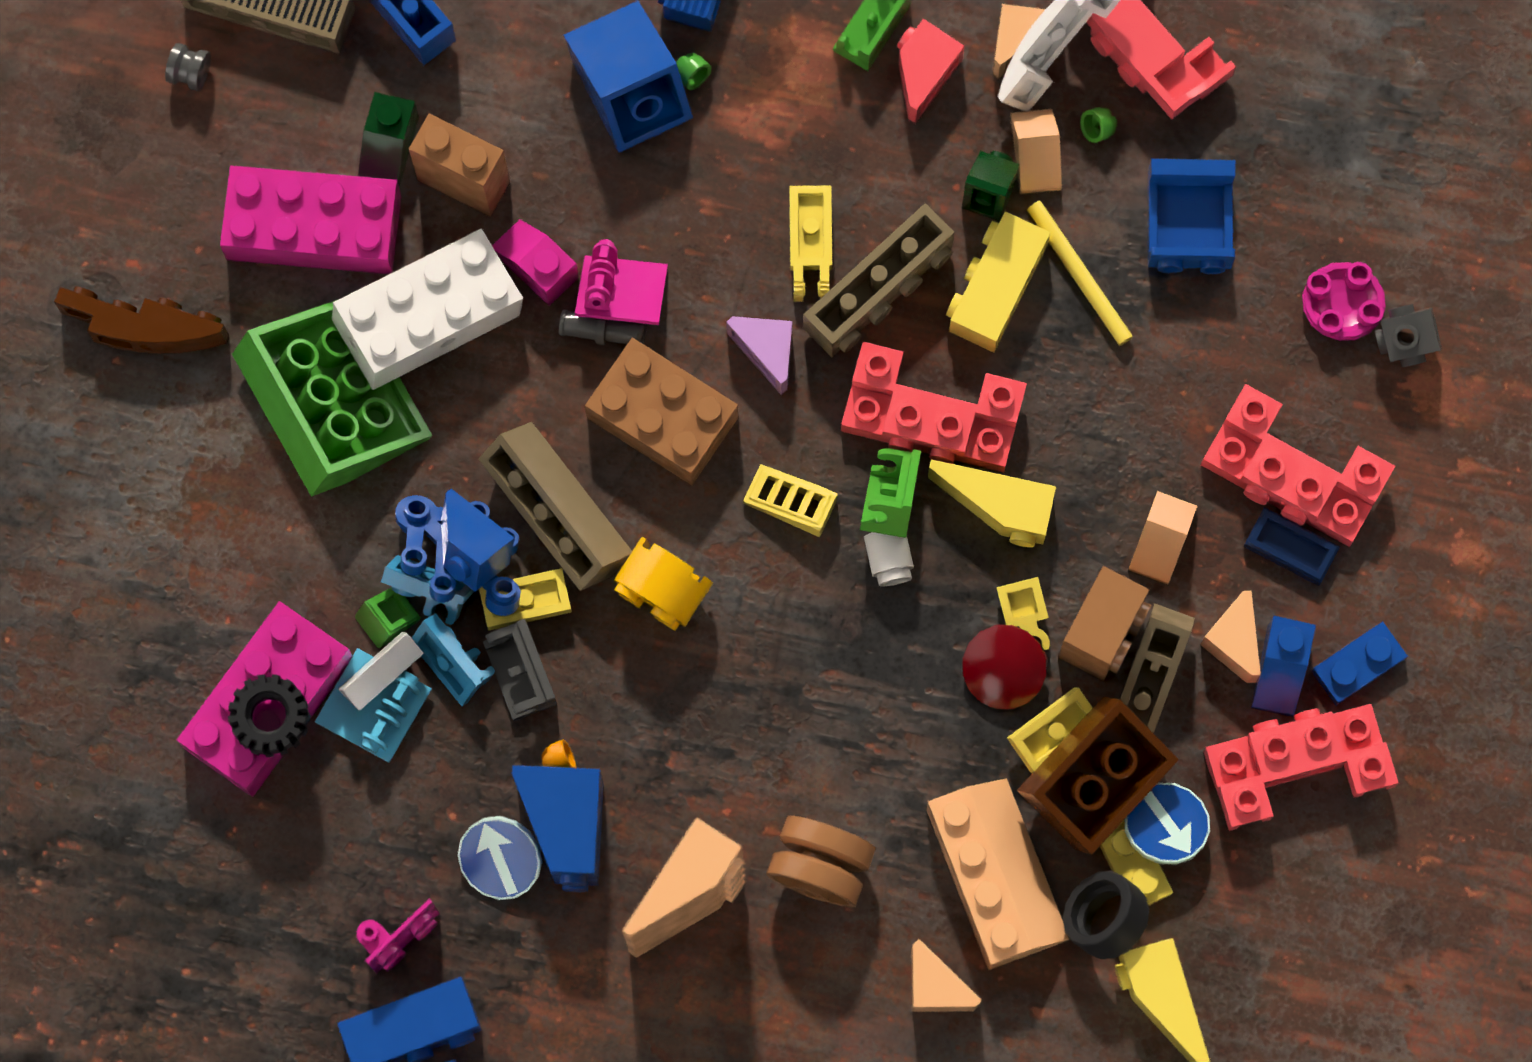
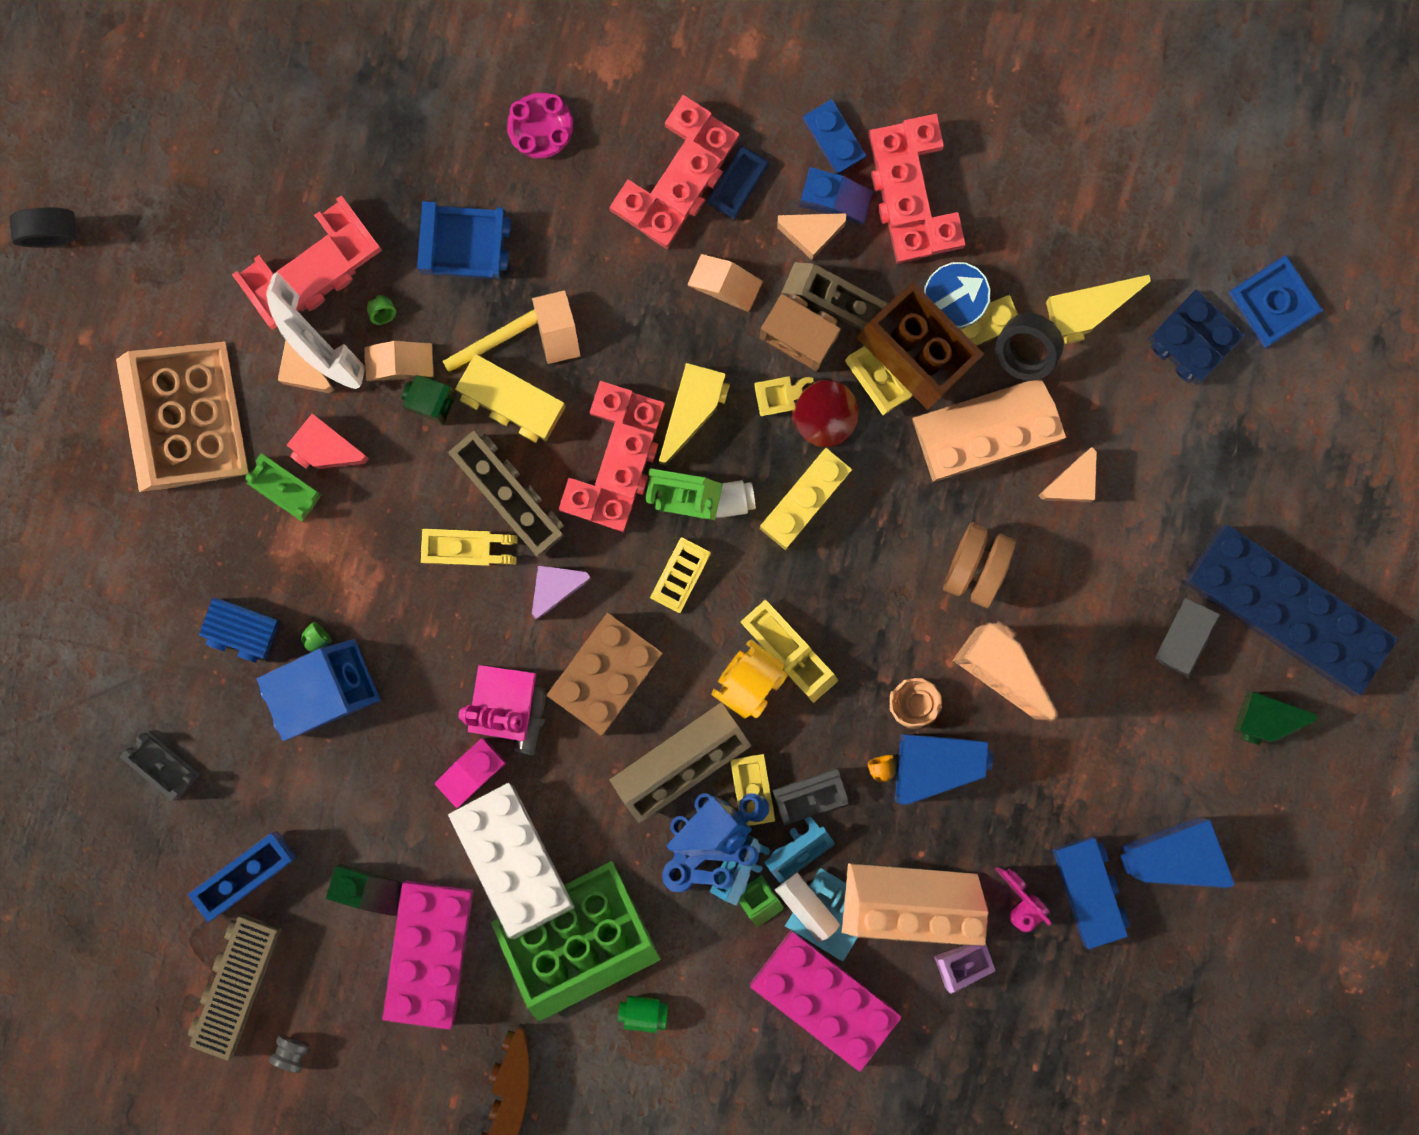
camera: 90 degrees left, 10 degrees up
black tyre [228,674,310,757] -> none
medium nougat brick [409,113,510,217] -> none
blue piece [458,816,542,900] -> none
dark grey brick [1375,304,1442,367] -> none
none -> light nougat slope [532,290,580,364]
none -> green brick [617,995,668,1033]
none -> light yellow slope [741,599,839,703]
none -> light yellow brick [759,448,852,550]
none -> light nougat slope [842,863,988,946]
none -> light nougat hair [890,678,942,730]
none -> lavender slope [934,943,995,993]

